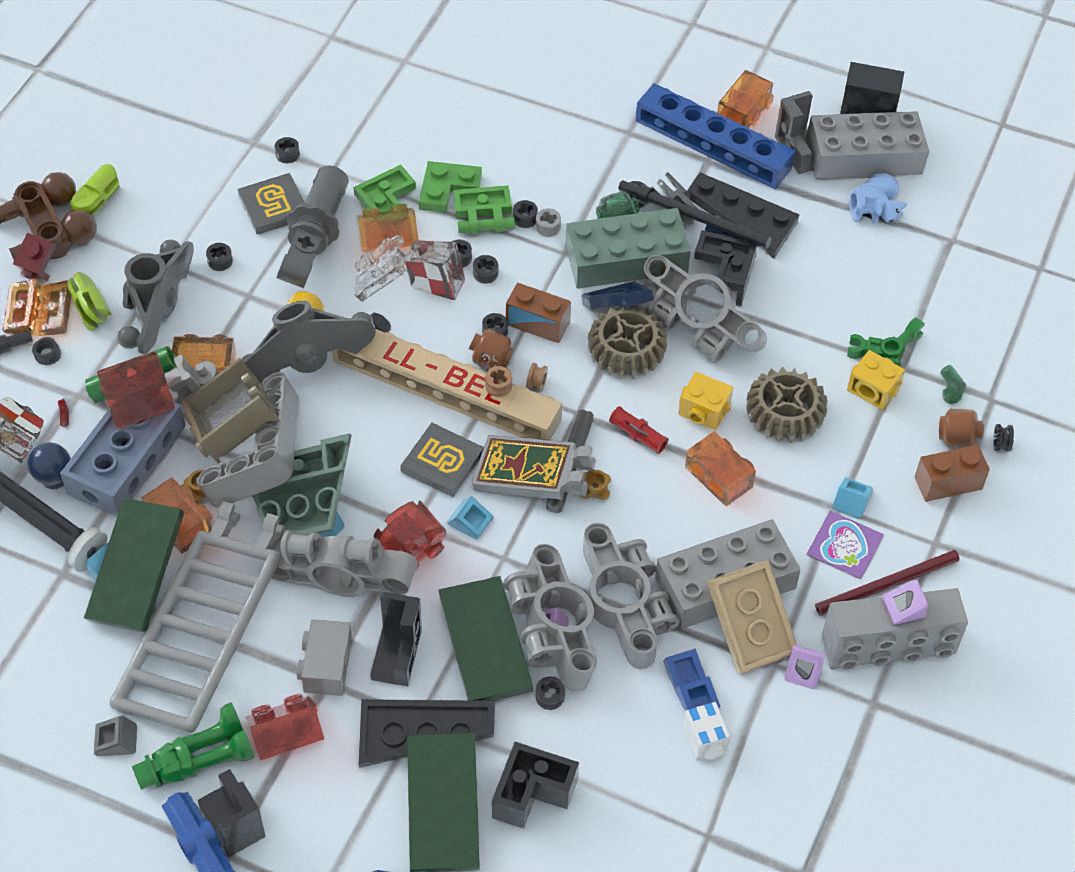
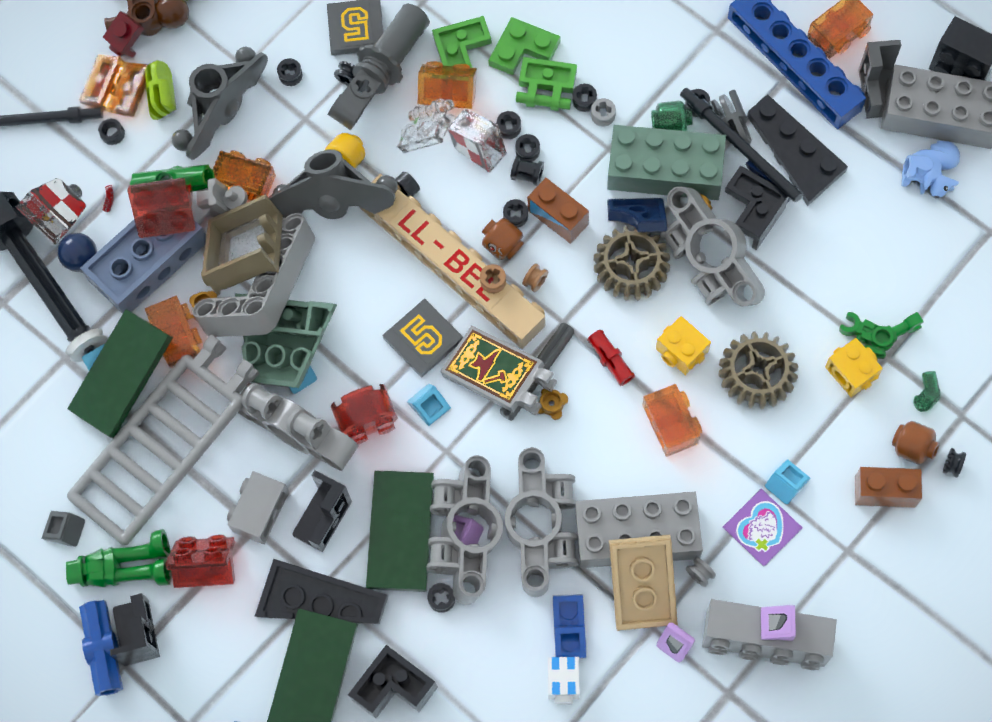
camera: 25 degrees right, 15 degrees up
dark red piece [815,550,960,616] -> none
none -> black bush [334,61,355,86]
none -> black bush [510,155,544,186]
none -> light grey bush [686,557,716,587]

